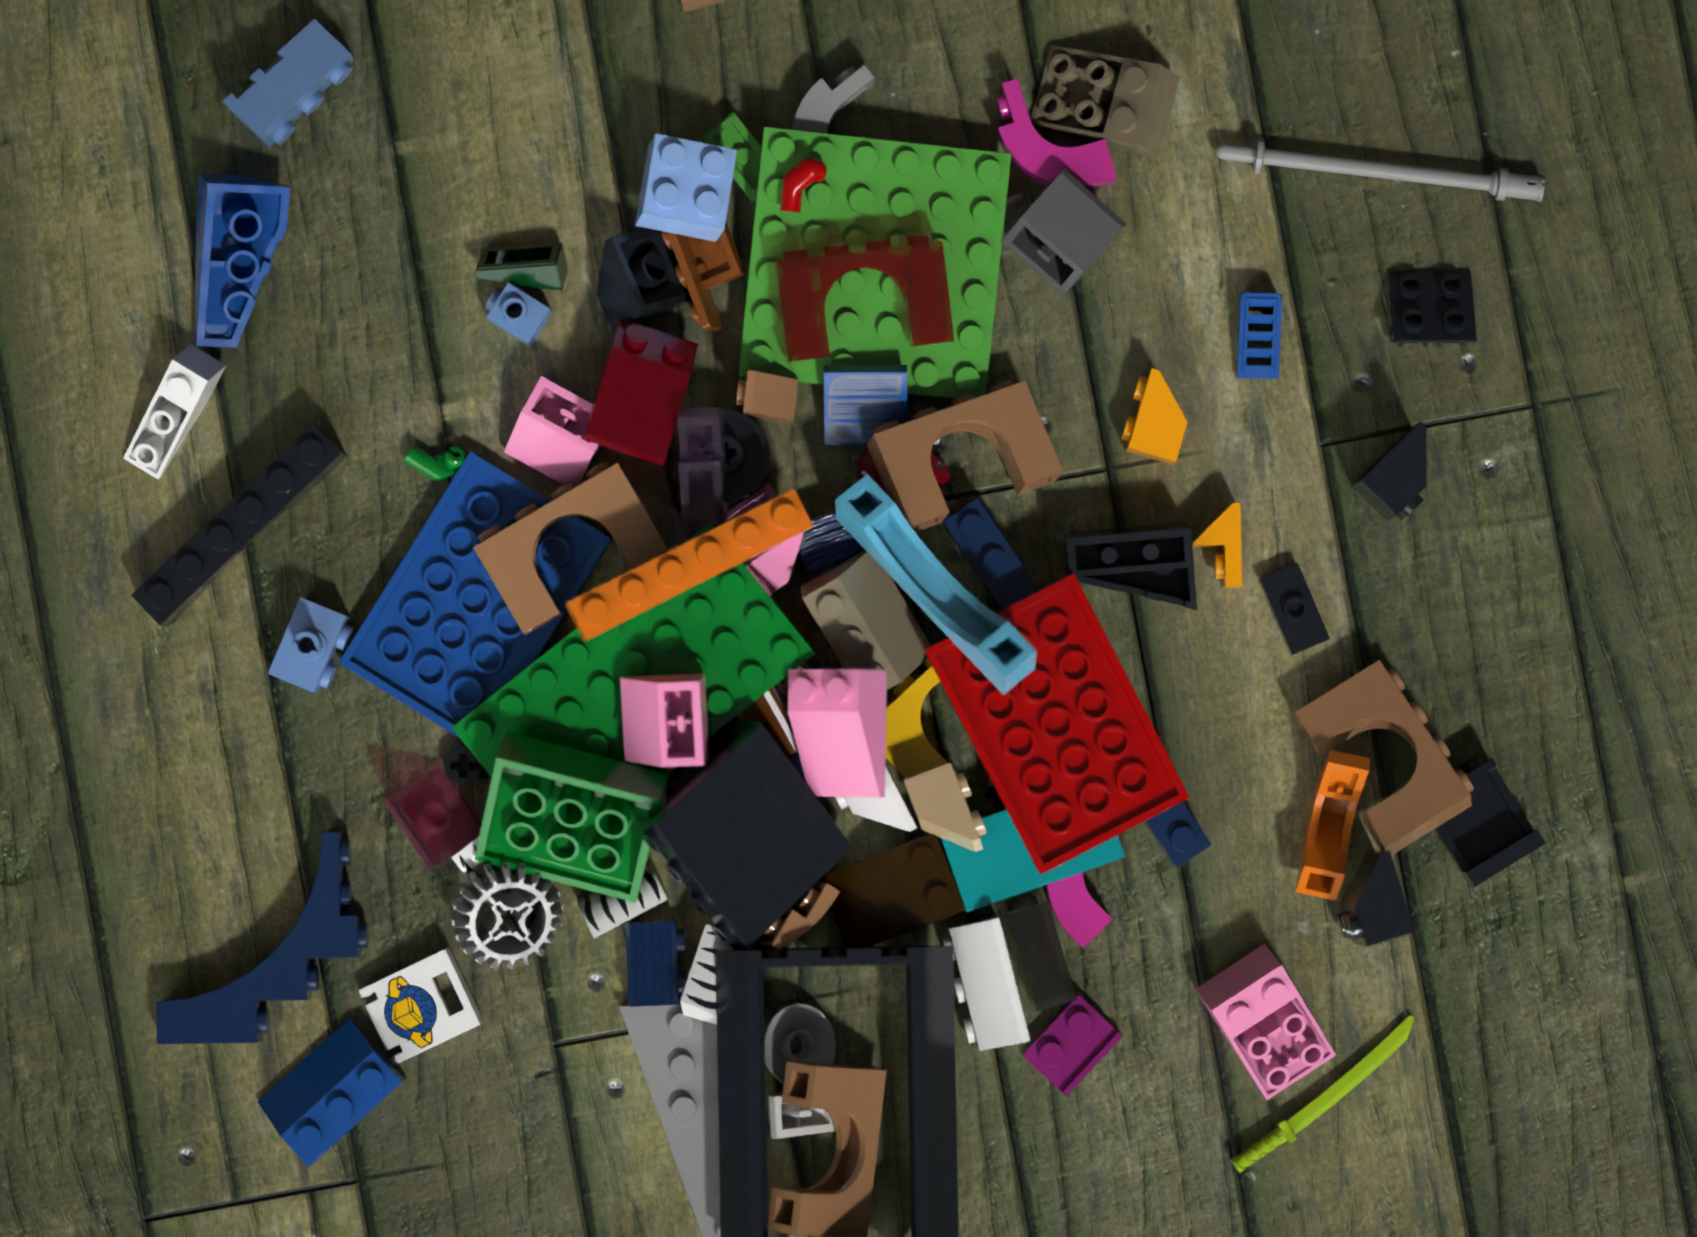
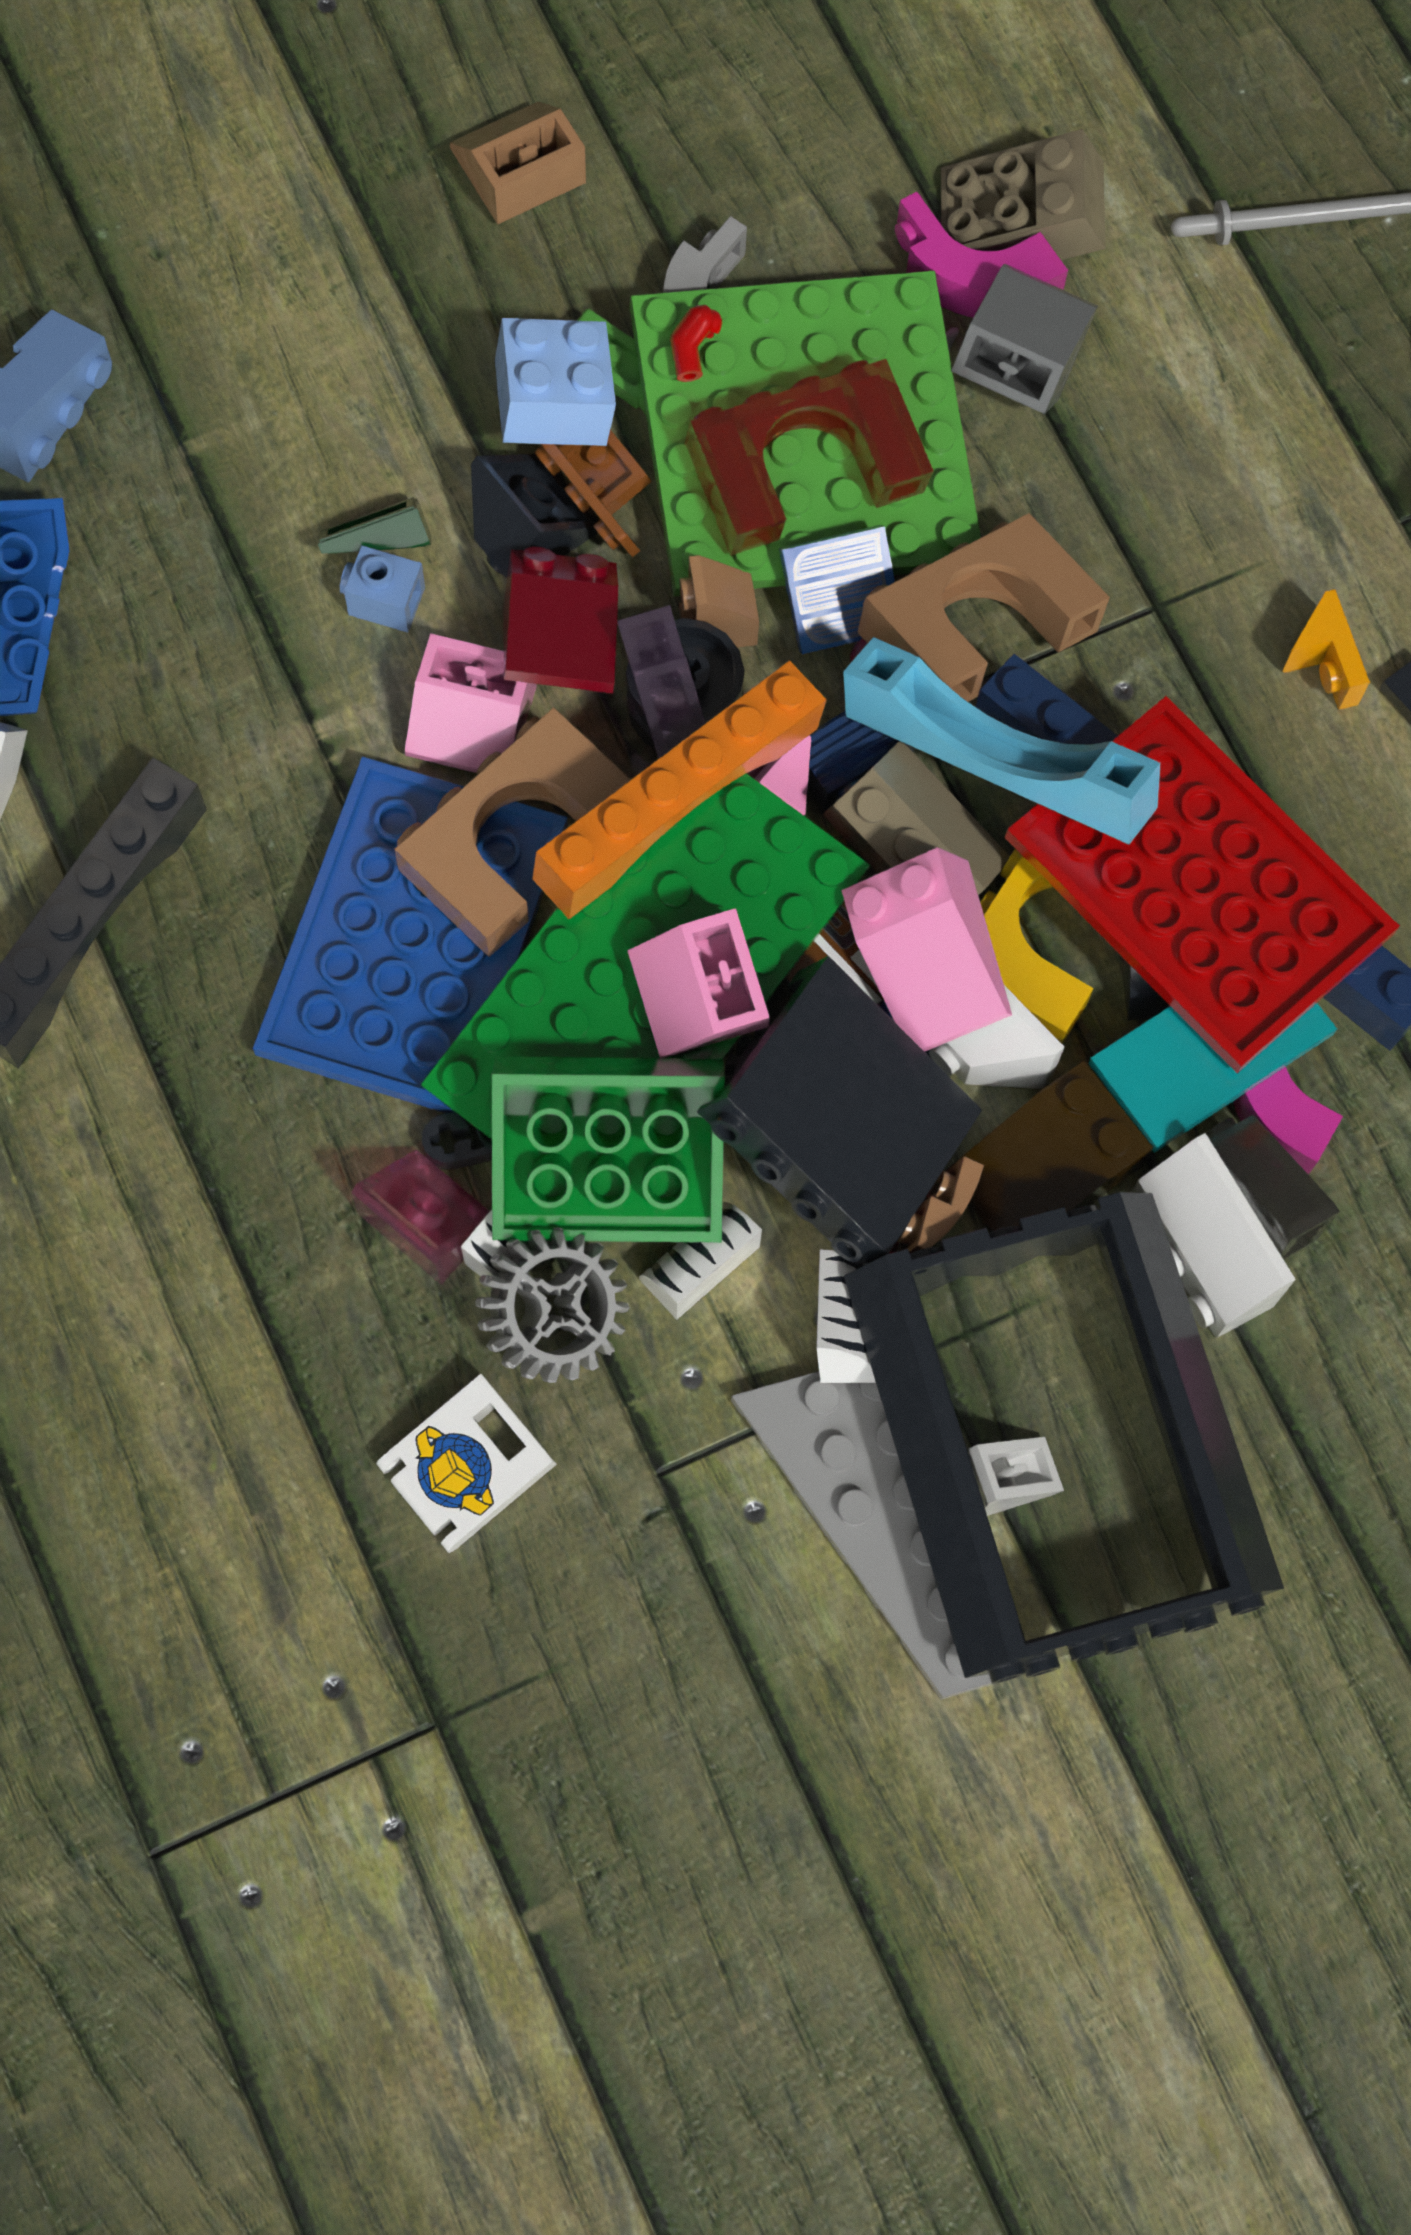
camera: 15 degrees left, 15 degrees down
dark blue arch [156,832,369,1044] -> none
blue slope [258,1018,406,1167] -> none
medium blue brick [268,597,353,694] -> none
green arm [404,445,466,481] -> none
dark blue brick [625,920,687,1007] -> none
light grey dish [764,1004,836,1084] -> none
medium nougat arch [767,1061,887,1237] -> none
tan slope [903,762,987,852] -> none
magenta plate [1021,994,1123,1096] -> none
black wedge [1063,522,1197,610] -> none
light orange slope [1121,368,1188,465] -> none
blue slope [1237,293,1282,379] -> none

